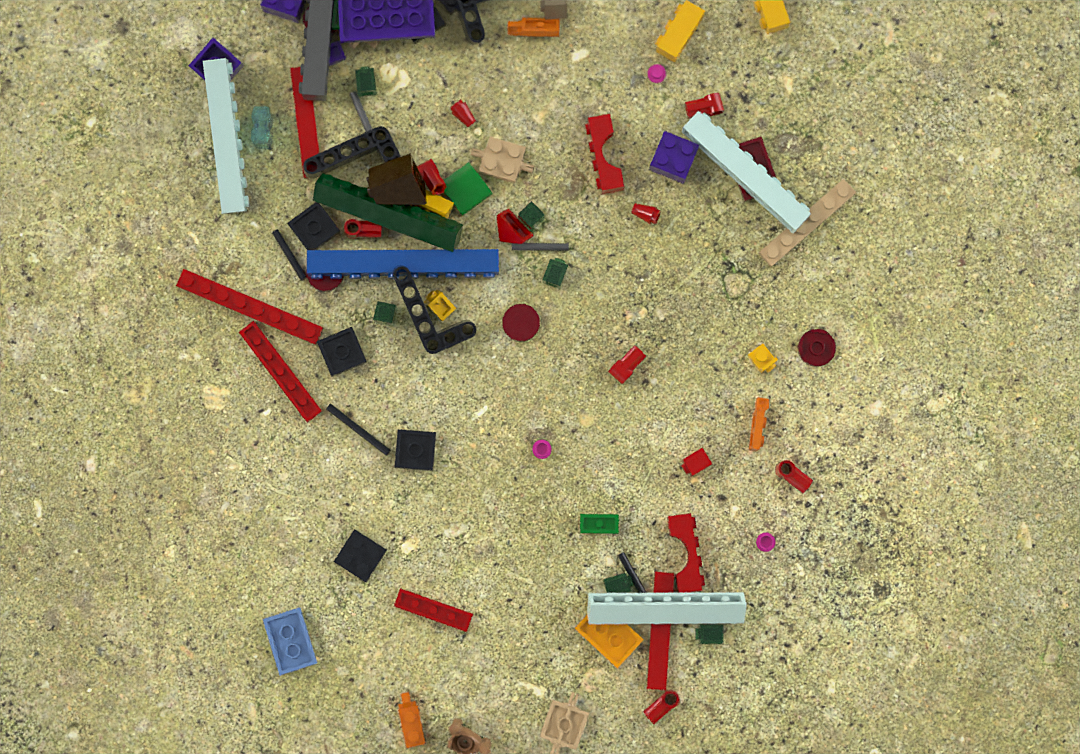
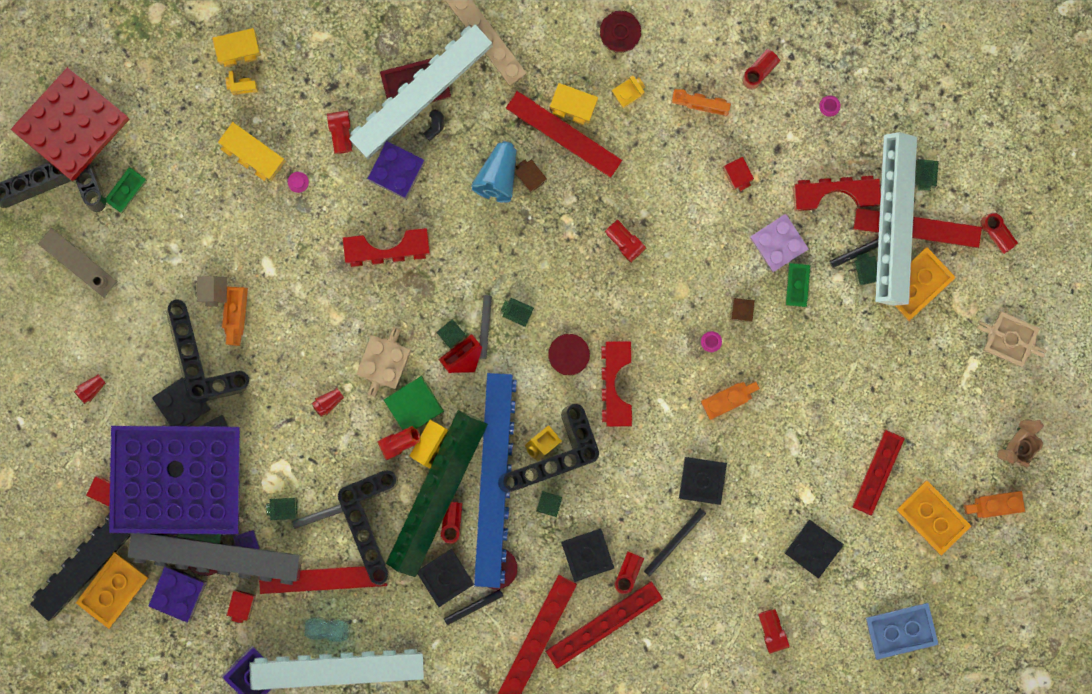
camera: 85 degrees left, 5 degrees up
dark brown slope [366,153,427,205] -> none
red cone [631,203,661,225] -> none
none -> yellow bracket [226,71,258,95]
none -> red brick [226,590,256,623]
none -> black arm [423,109,444,141]
none -> dark azure cone [471,141,517,203]
none -> red tile [505,91,623,178]
none -> reddish brown brick [515,159,547,194]
none -> yellow brick [550,83,598,125]
none -> red arch [601,341,632,427]
none -> red piece [614,551,645,594]
none -> orange hinge [700,382,760,420]
none -> reddish brown brick [730,298,755,323]
none -> lavender plate [750,214,808,272]
none -> red piece [758,608,790,654]
none -> light orange plate [896,480,971,556]

